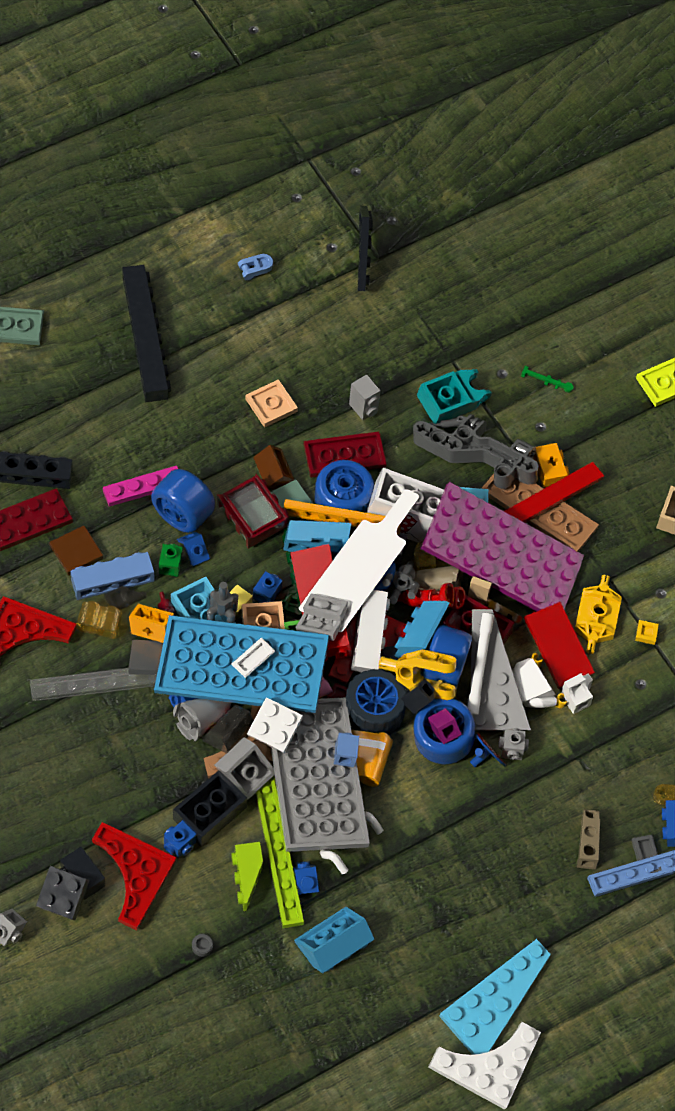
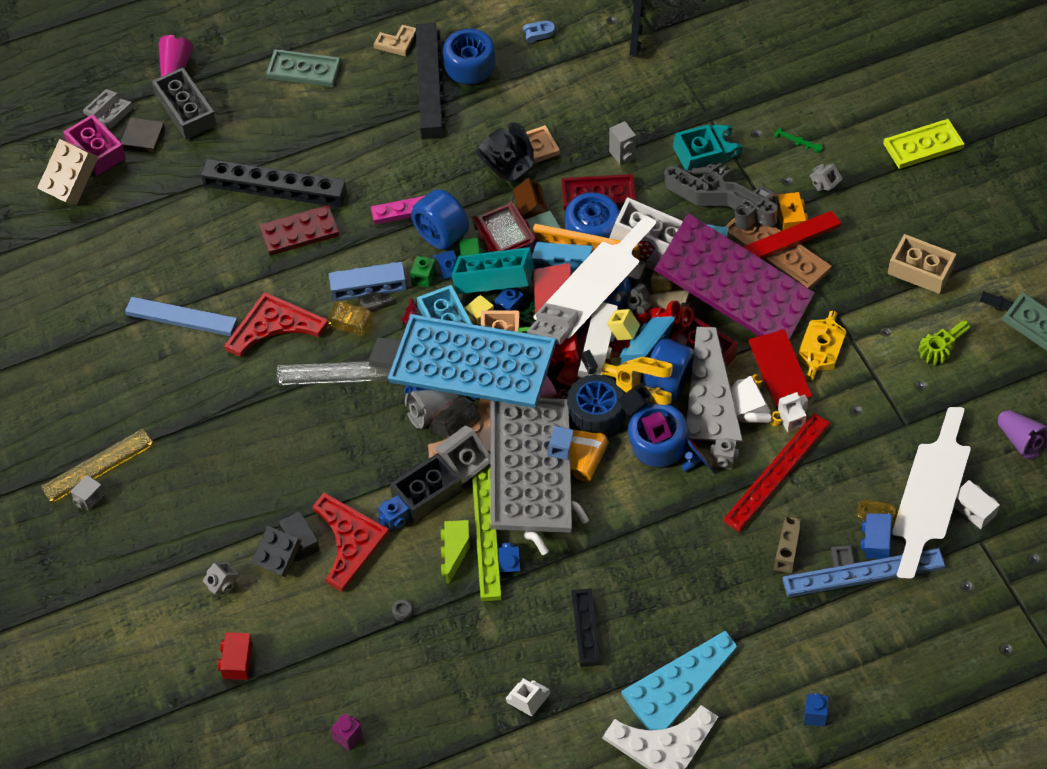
camera: 15 degrees right, 5 degrees down
reddish brown tile [49,526,103,576] -> none
light orange brick [129,604,174,643] -> none
dark grey plant [207,582,238,623] -> none
white tile [231,637,275,678] -> none
white plate [247,697,303,753] -> none
dark azure slope [294,907,374,973] -> none
white piece [467,613,494,715] -> none
tan tile [468,576,492,606] -> none
dark brown tile [485,599,523,624] -> none
yellow plate [635,620,659,645] -> none
none -> red brick [218,632,253,680]
none -> magenta brick [331,713,362,751]
none -> tan tile [374,25,416,56]
none -> blue wheel [443,29,496,85]
none -> teal brick [451,247,535,294]
none -> green brick [459,238,483,256]
none -> black piece [477,122,535,182]
none -> white brick [506,678,550,717]
none -> black plate [571,588,601,667]
none -> black tile [581,349,598,375]
none -> light yellow brick [607,309,640,340]
none -> red tile [723,413,830,533]
none -> blue brick [804,693,828,727]
none -> light grey brick [810,164,843,191]

